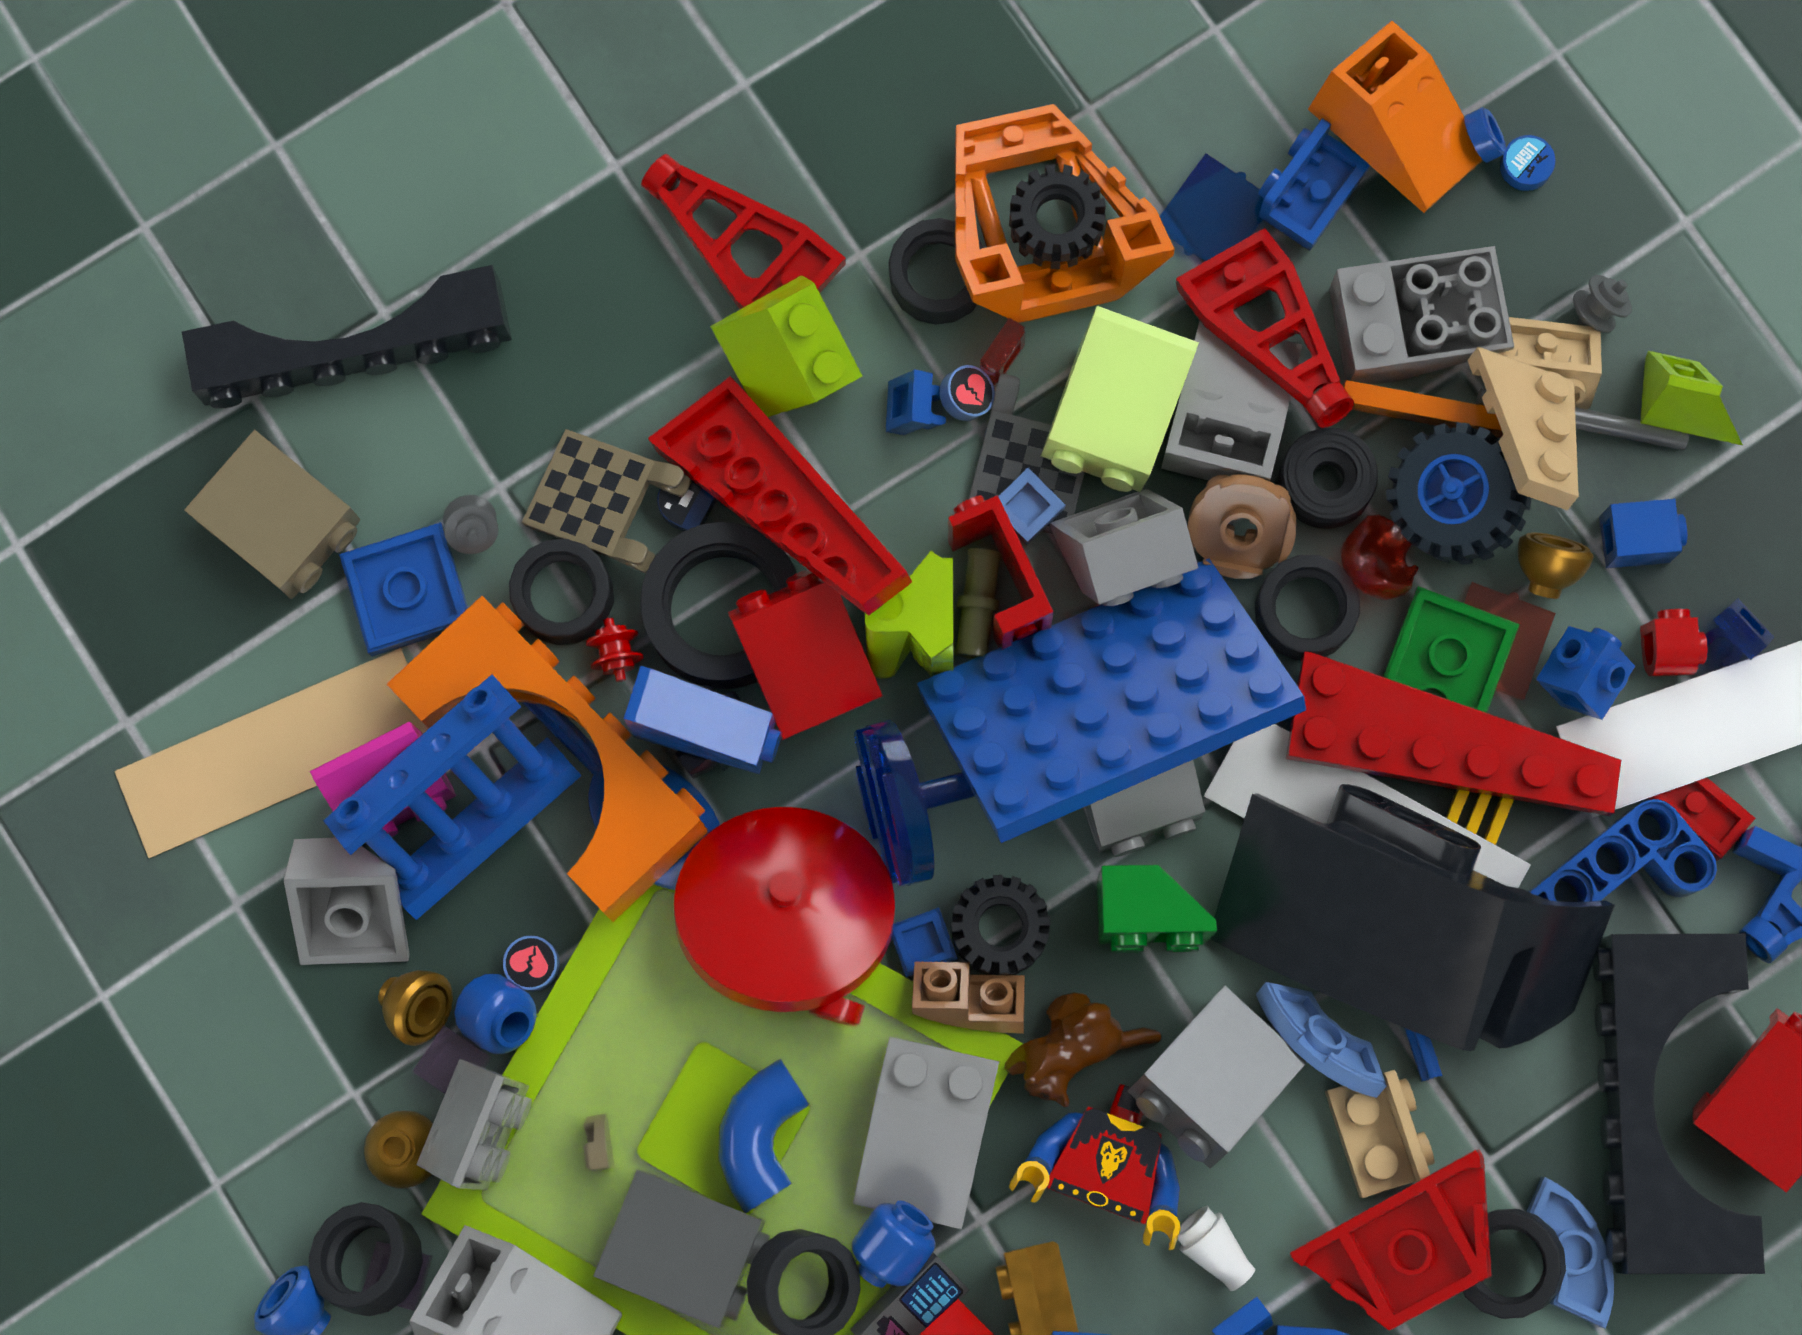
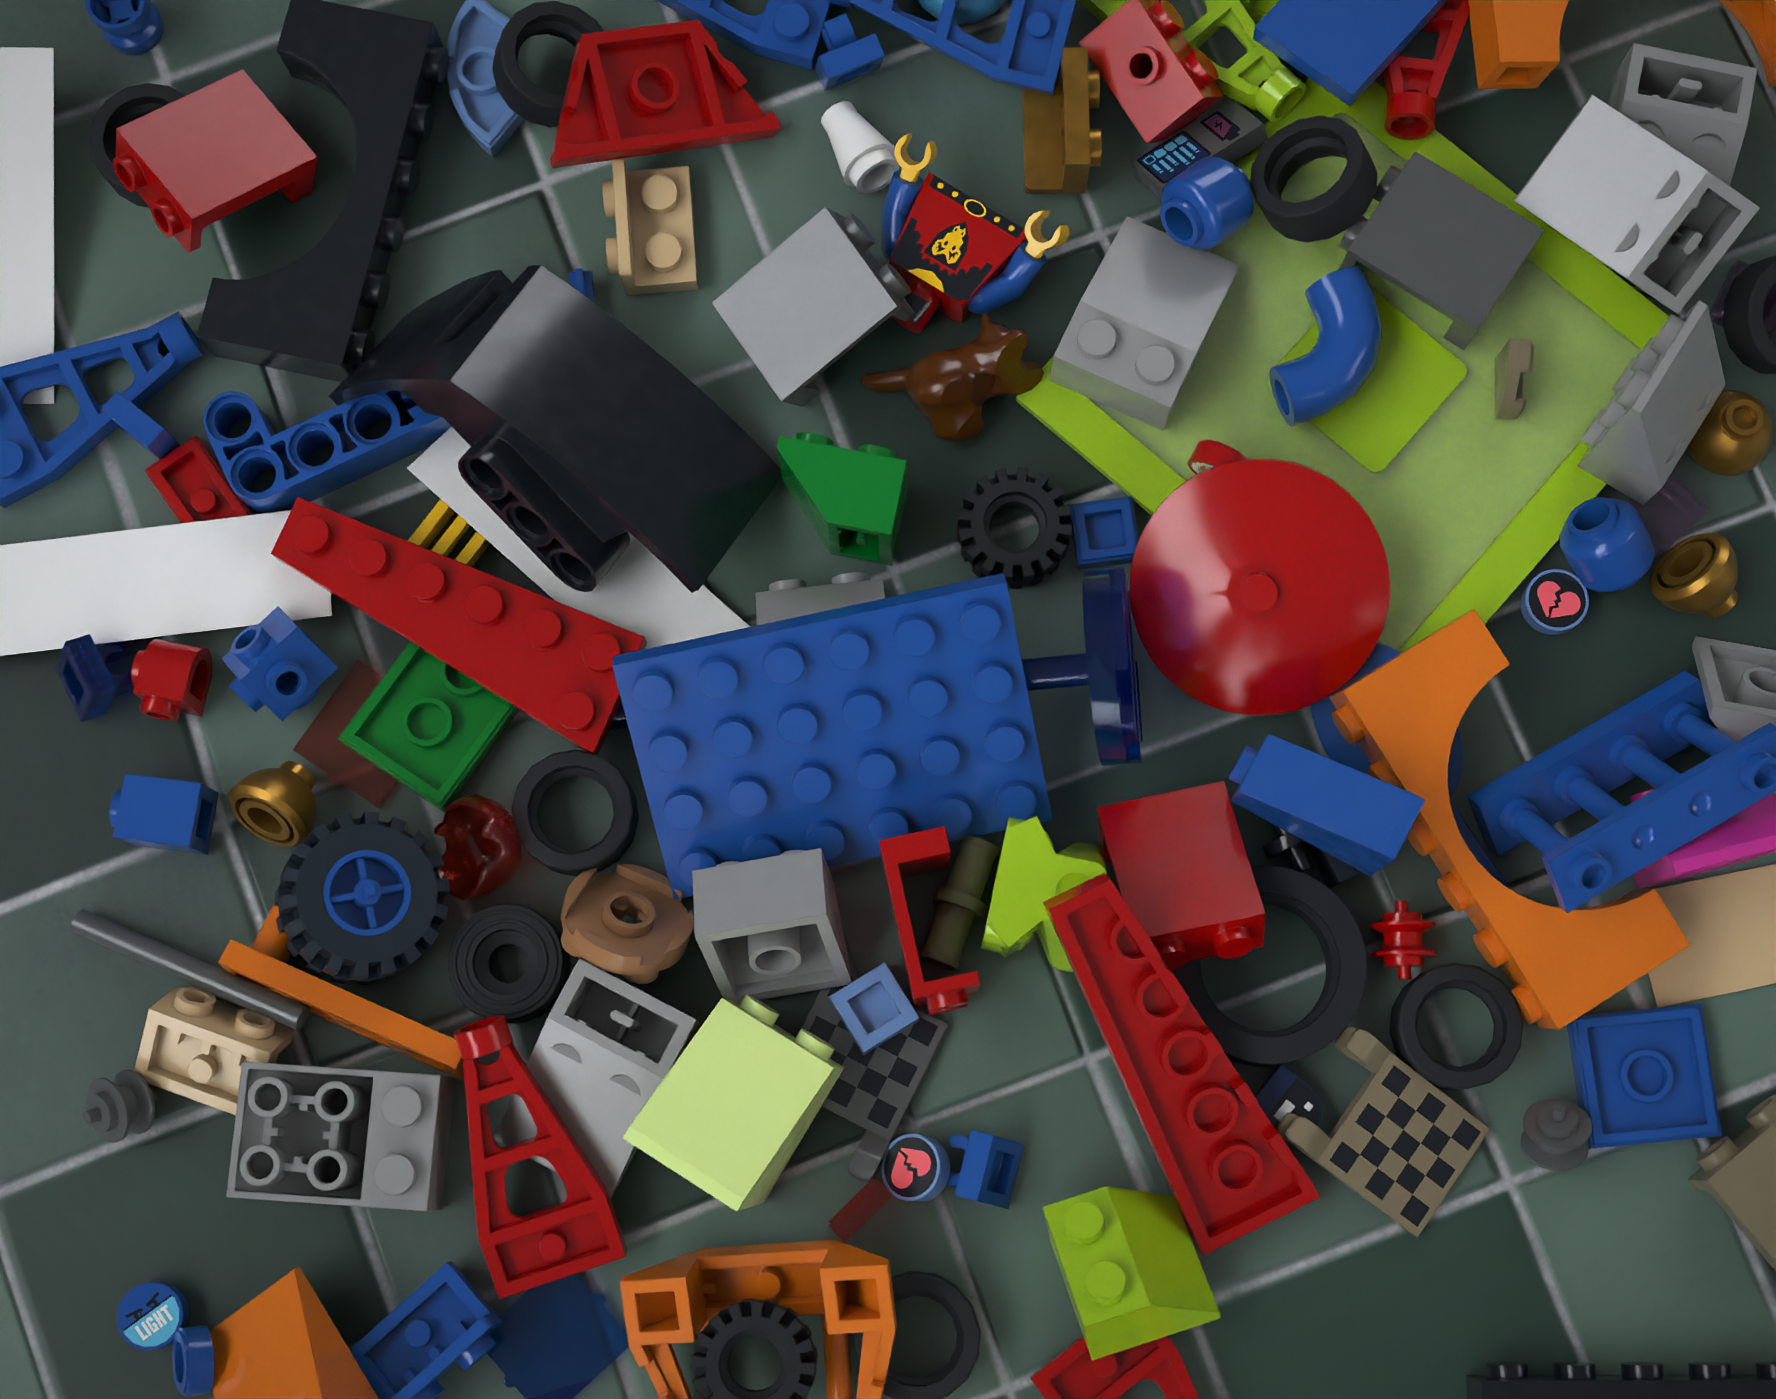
camera: 170 degrees left, 0 degrees up
medium nougat slope [912,962,1025,1034] -> none
medium blue tile [1256,982,1387,1098] -> none
tan wing [1467,347,1579,510] -> none
lime slope [1640,351,1743,445] -> none

